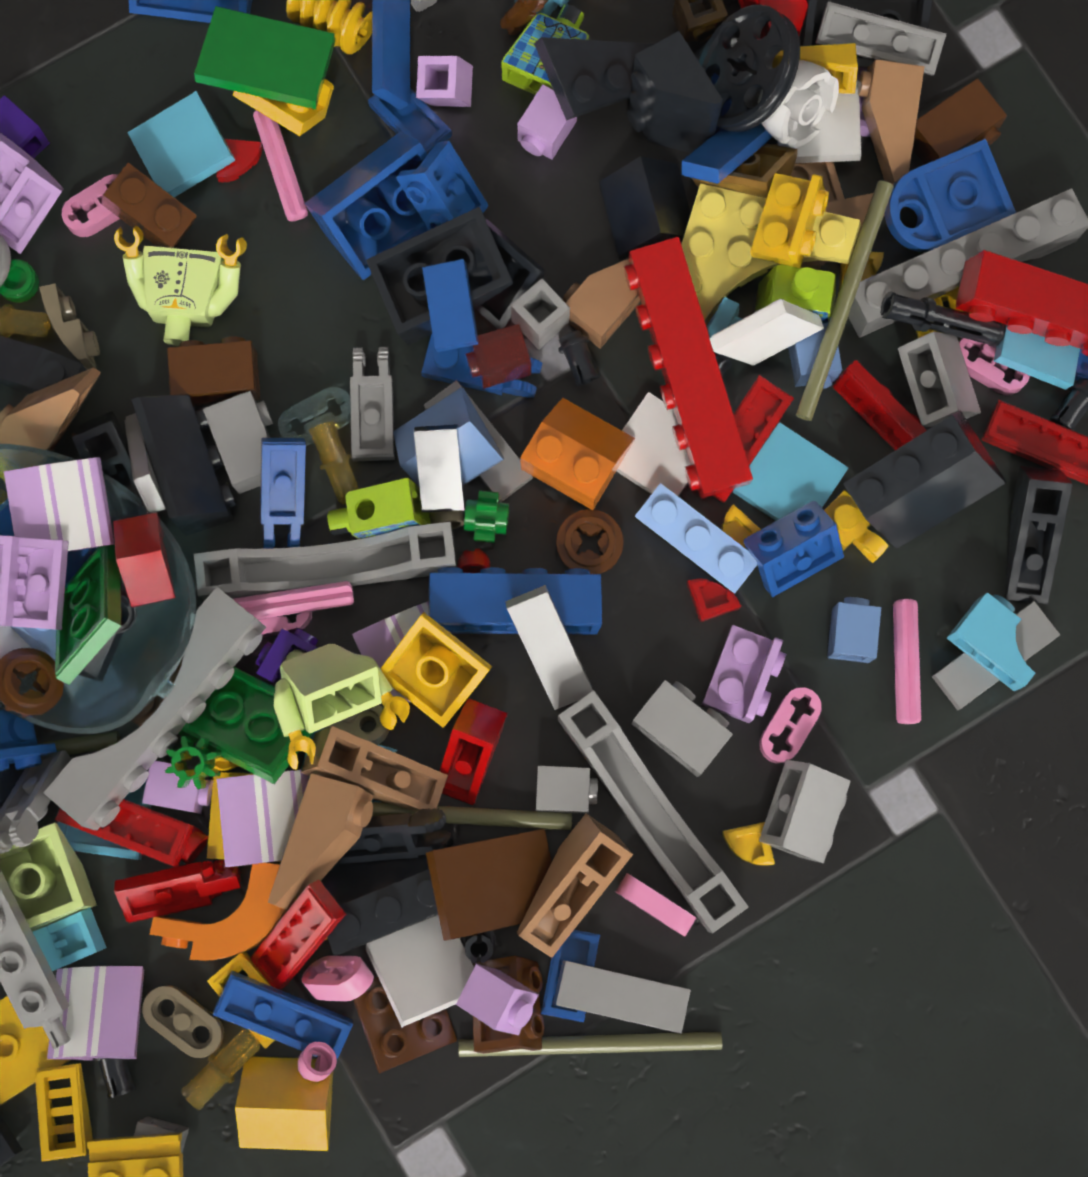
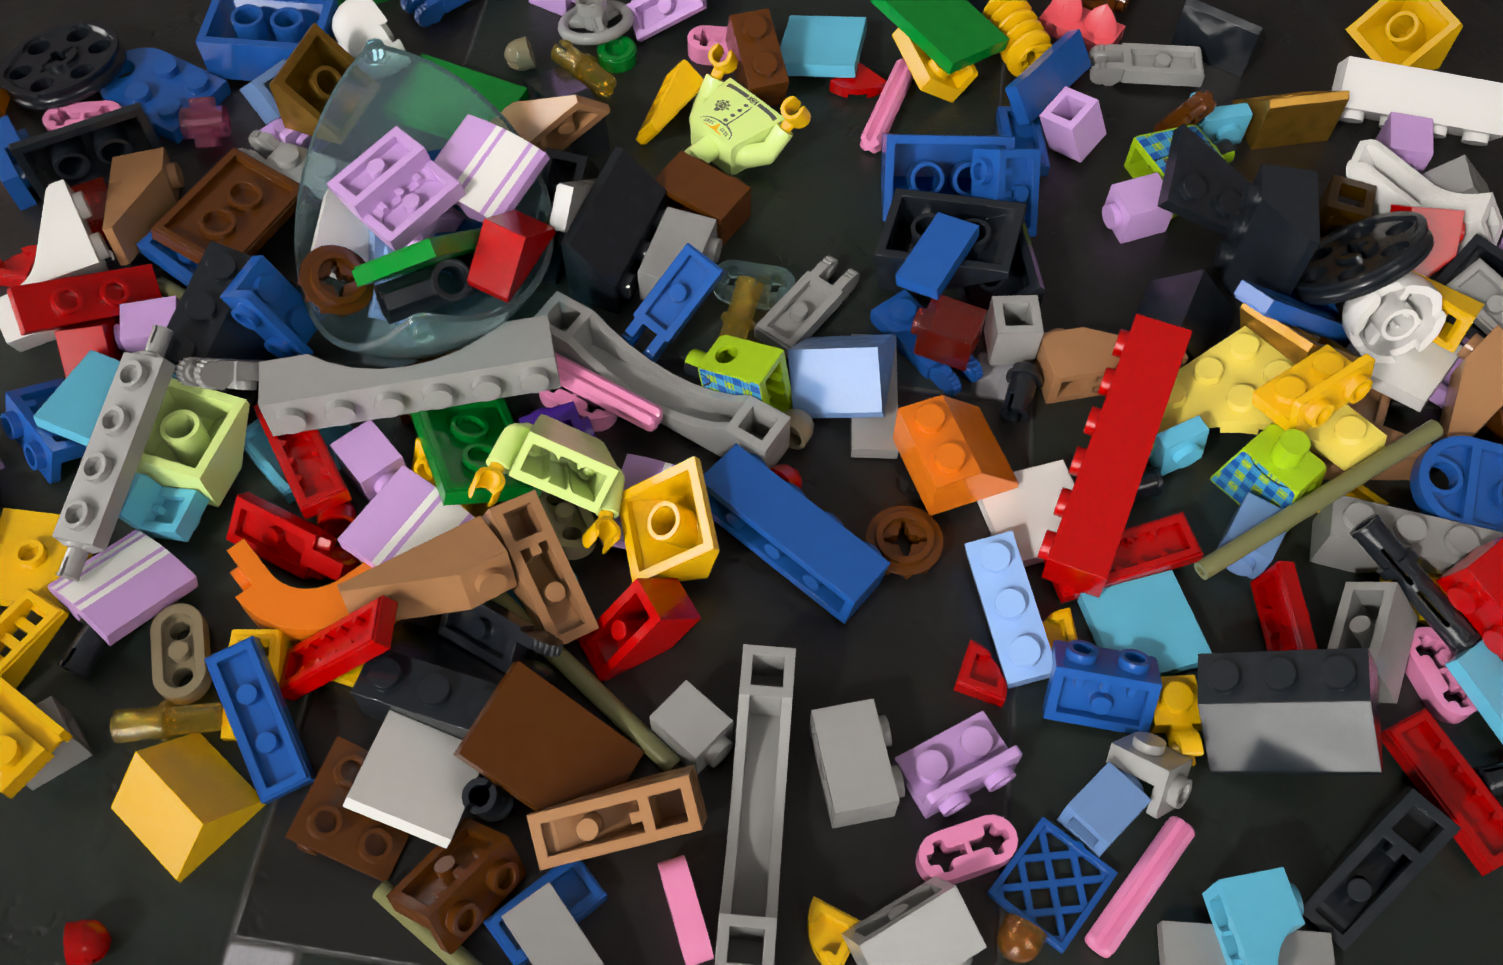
camera: 40 degrees right, 20 degrees down
dark tan slope [39,283,100,370] -> none
green gear [165,736,222,790] -> none
bright pink hinge [298,1042,337,1082] -> none
bright pink beam [301,956,374,1001] -> none
tile [414,424,465,513] -> none
lavender brick [456,964,539,1035] -> none
green gear [464,491,509,543] -> none
tile [505,585,593,710] -> none
white tile [709,299,824,366] -> none
none -> yellow slope [636,59,704,145]
none -> blue window [986,817,1118,954]
none -> clear orange hinge [997,913,1048,963]
none -> light grey bracket [1106,732,1193,819]

